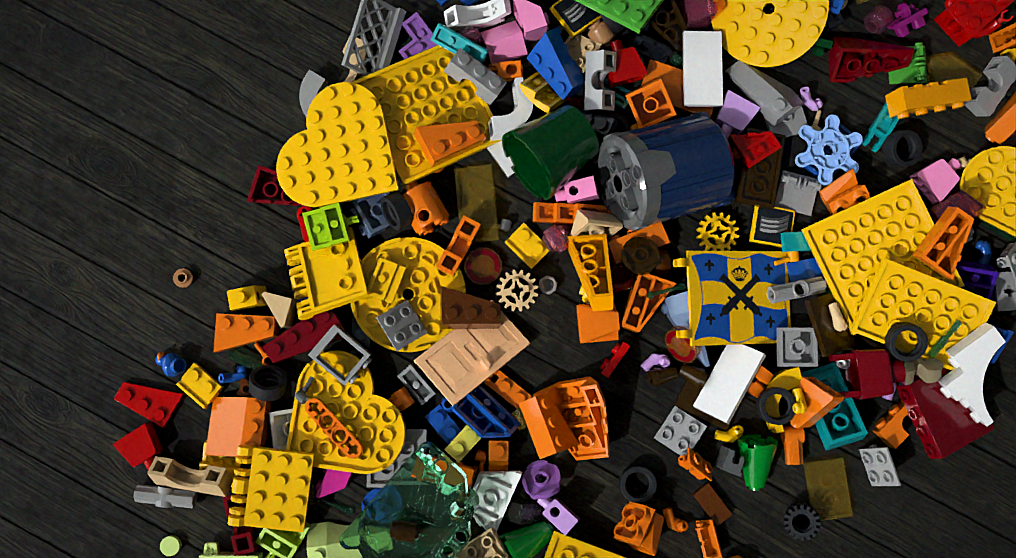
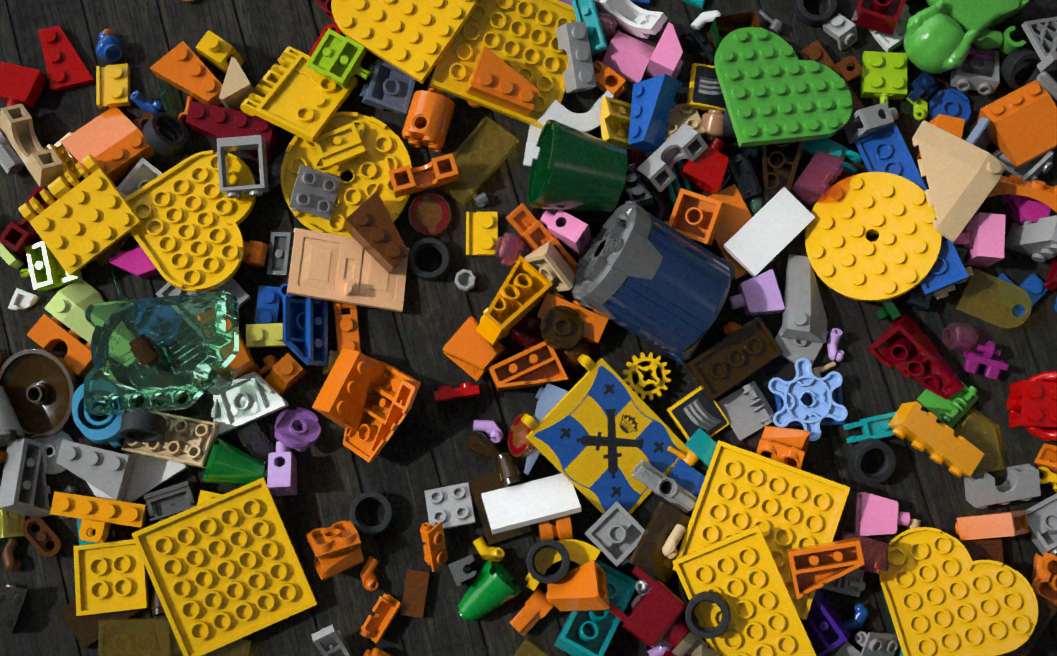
camera: 40 degrees right, 5 degrees down
dark grey hand [295,376,314,404] -> none
orange beam [305,398,364,459] -> none
black tyre [380,191,413,231] -> none
tan gear [496,270,538,312] -> none
clear green hinge [647,283,686,299] -> none
red wing [728,131,782,169] -> none
yellow arm [792,388,807,414] -> none
clear green piece [927,320,962,359] -> none

